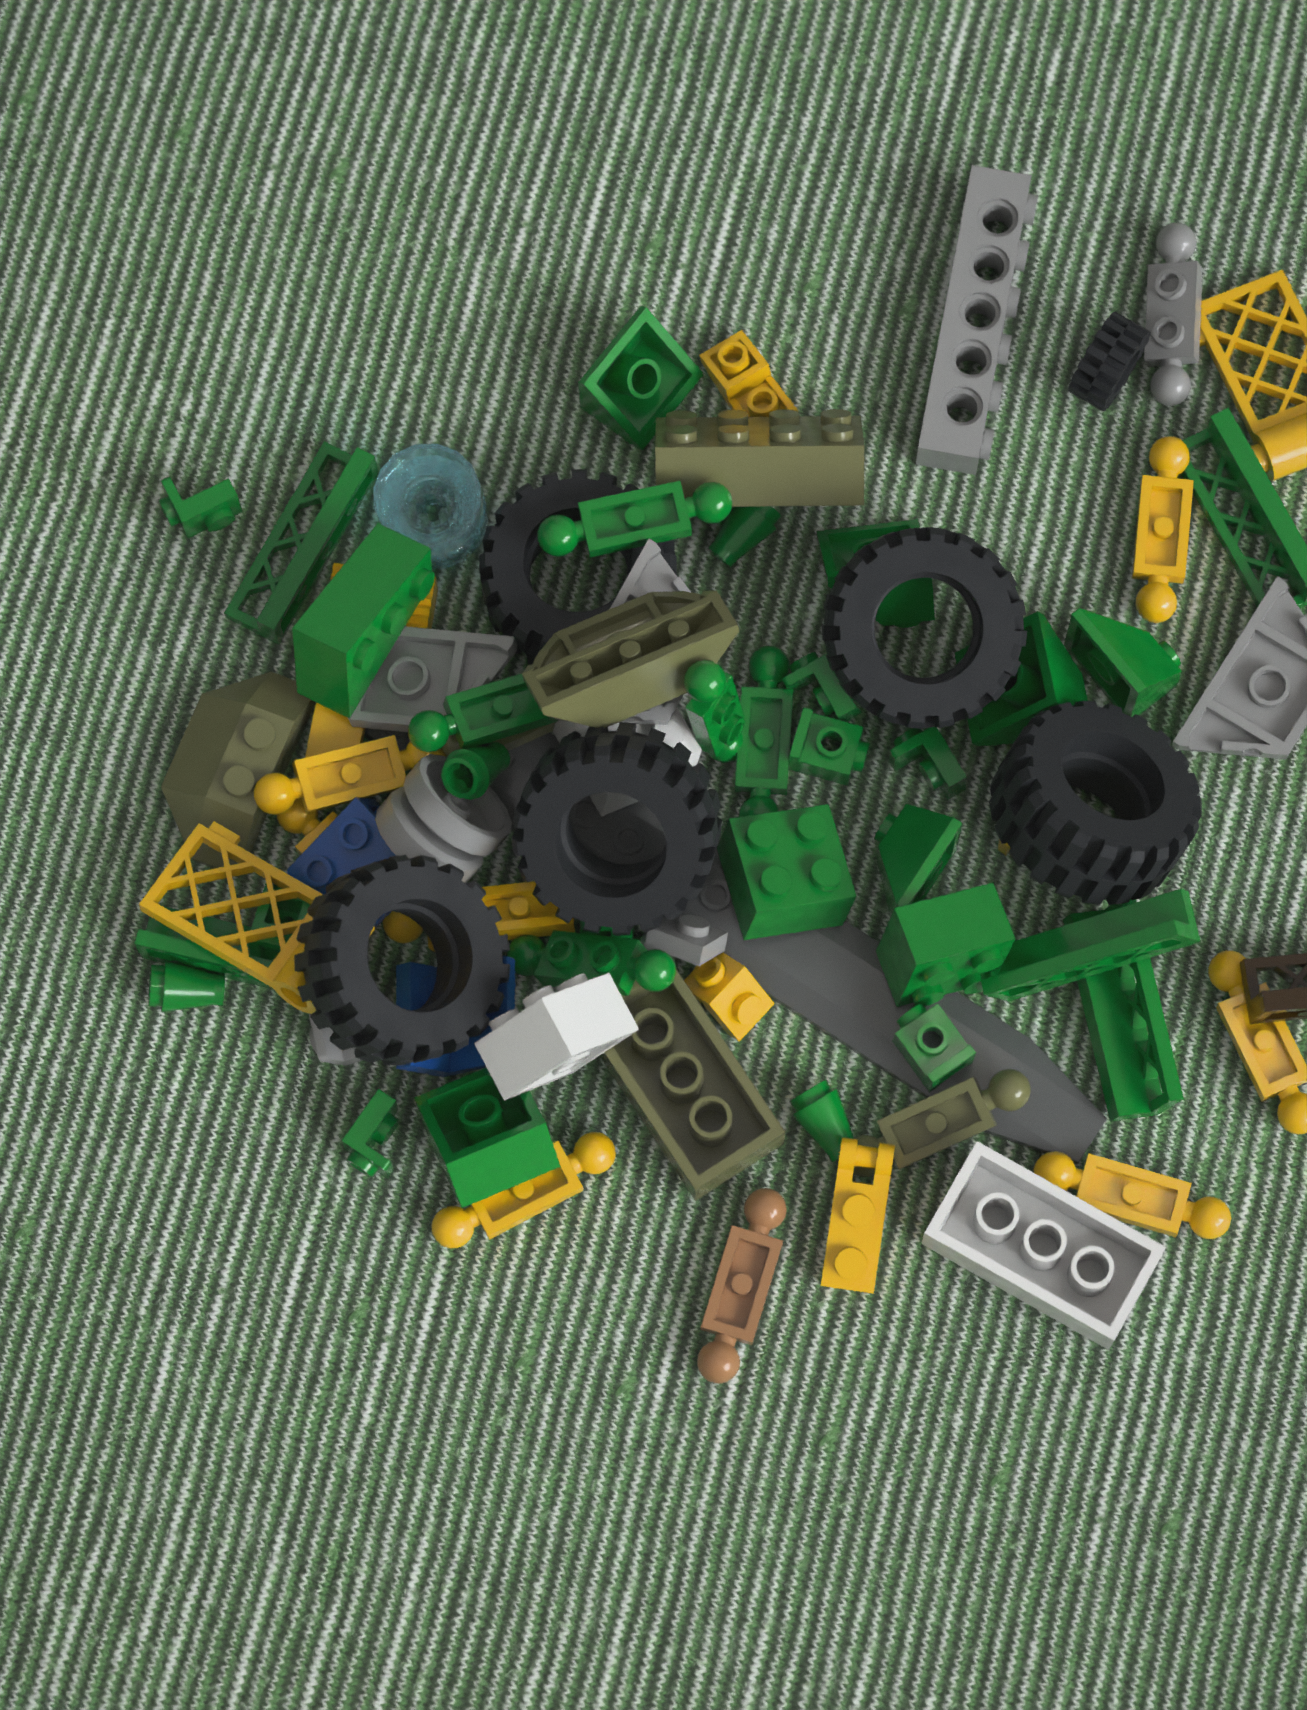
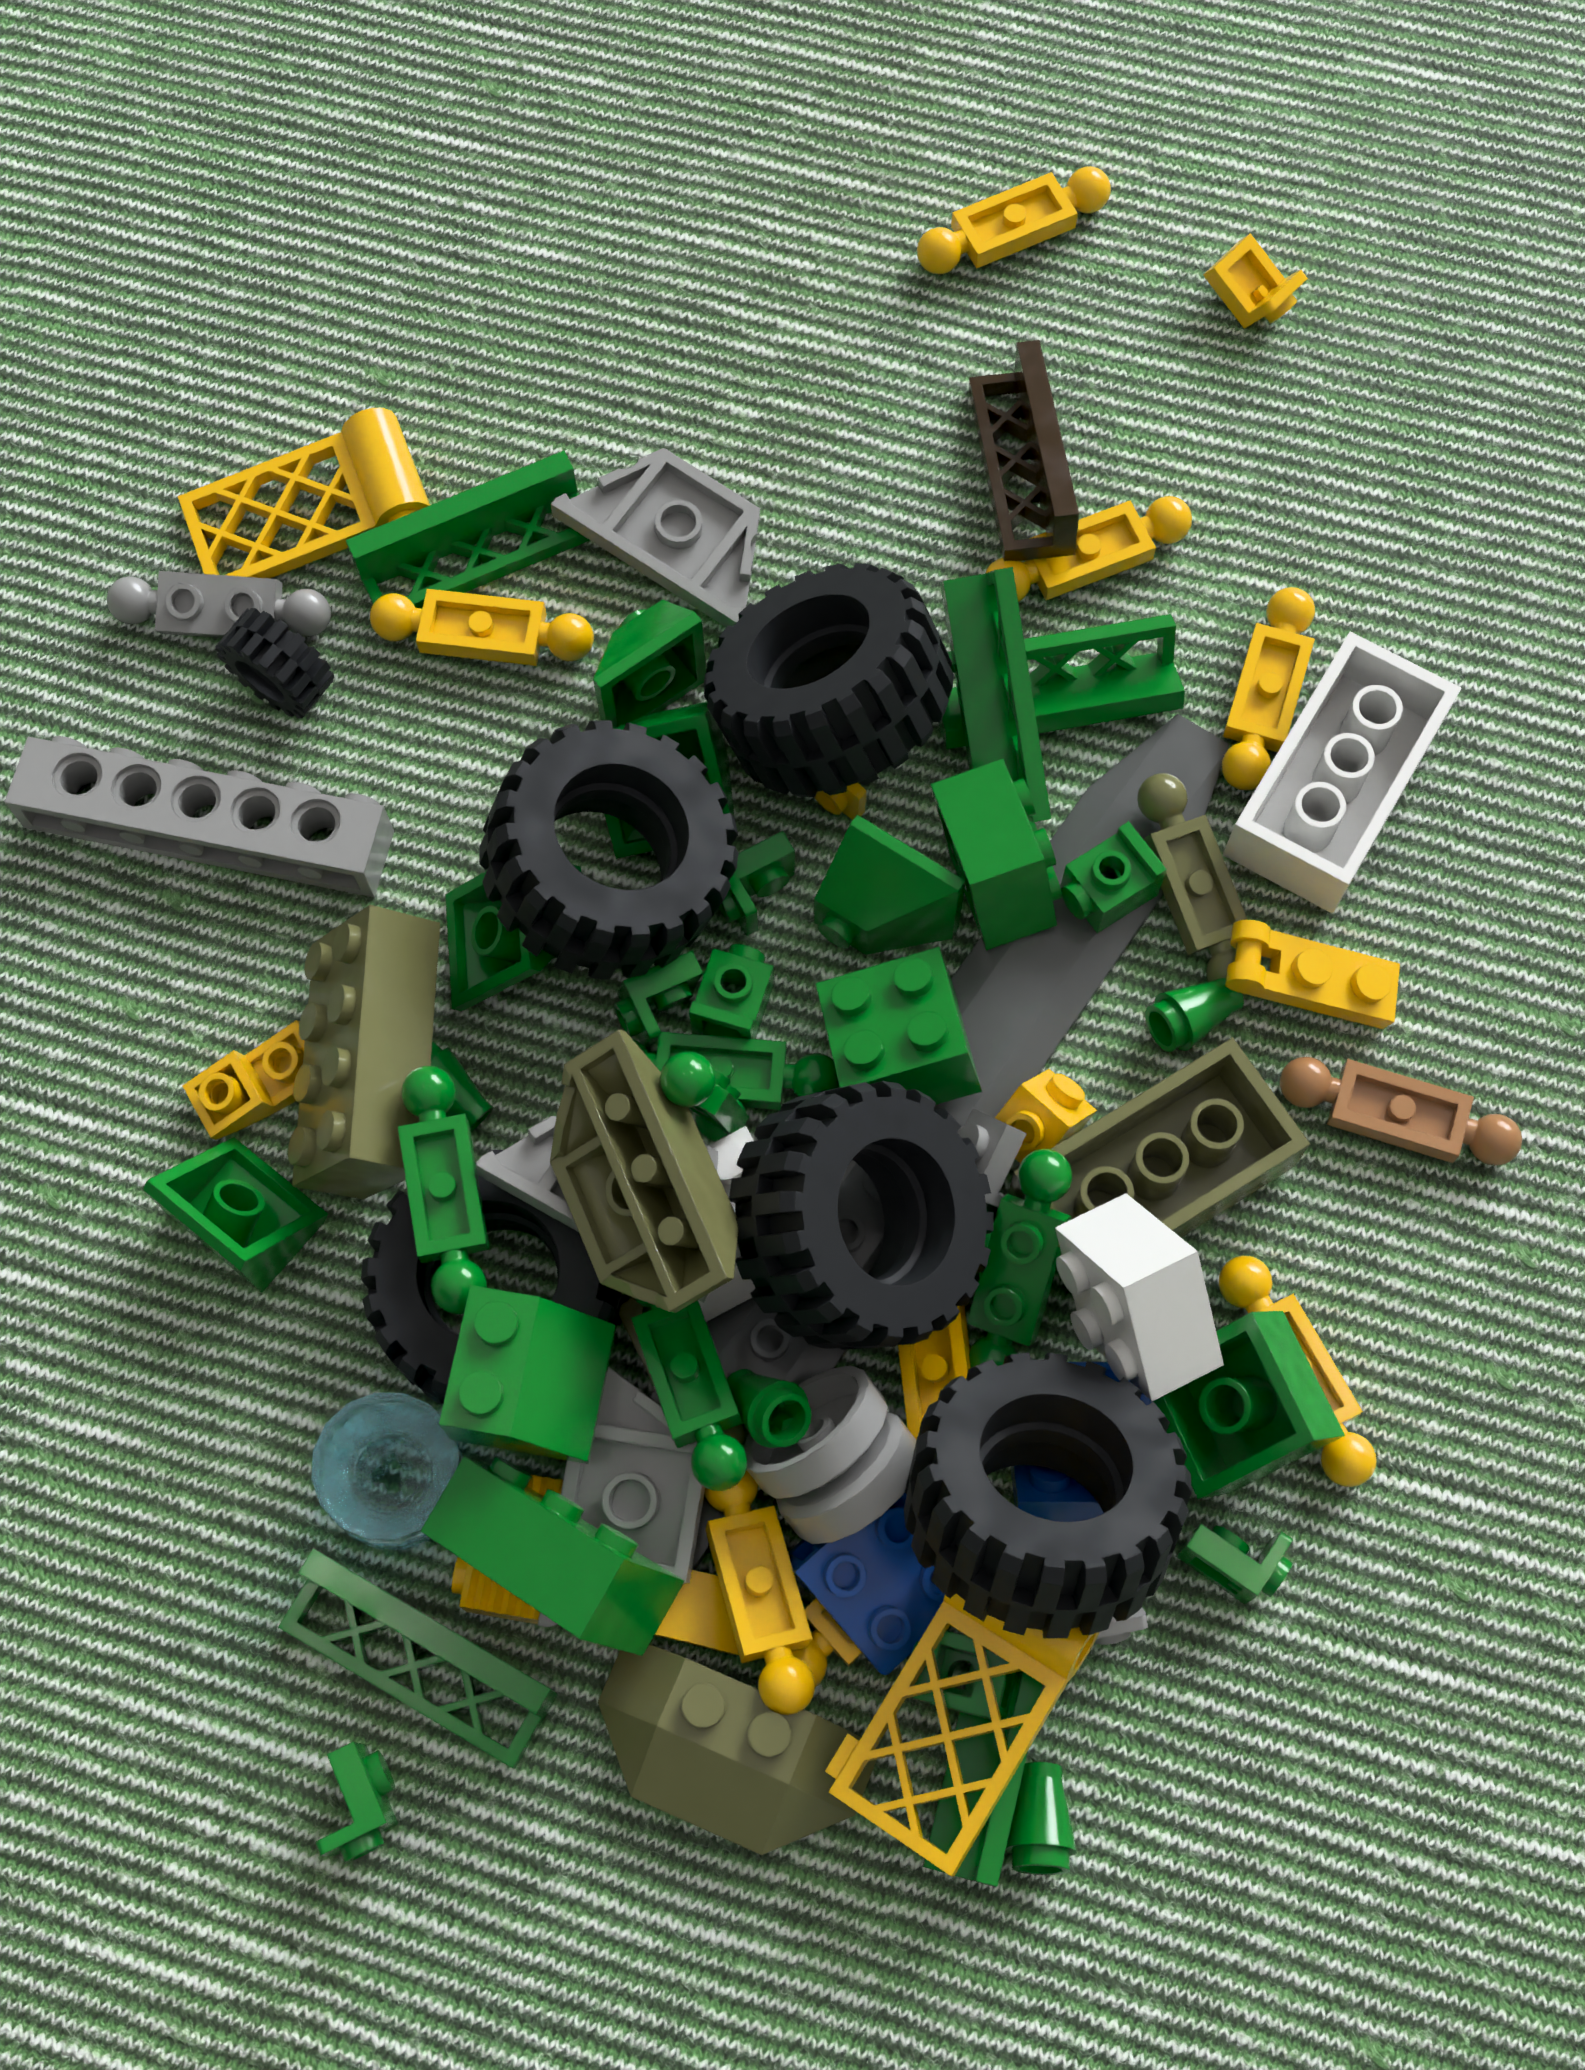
camera: 90 degrees left, 5 degrees down
none -> green slope [439,1285,616,1464]

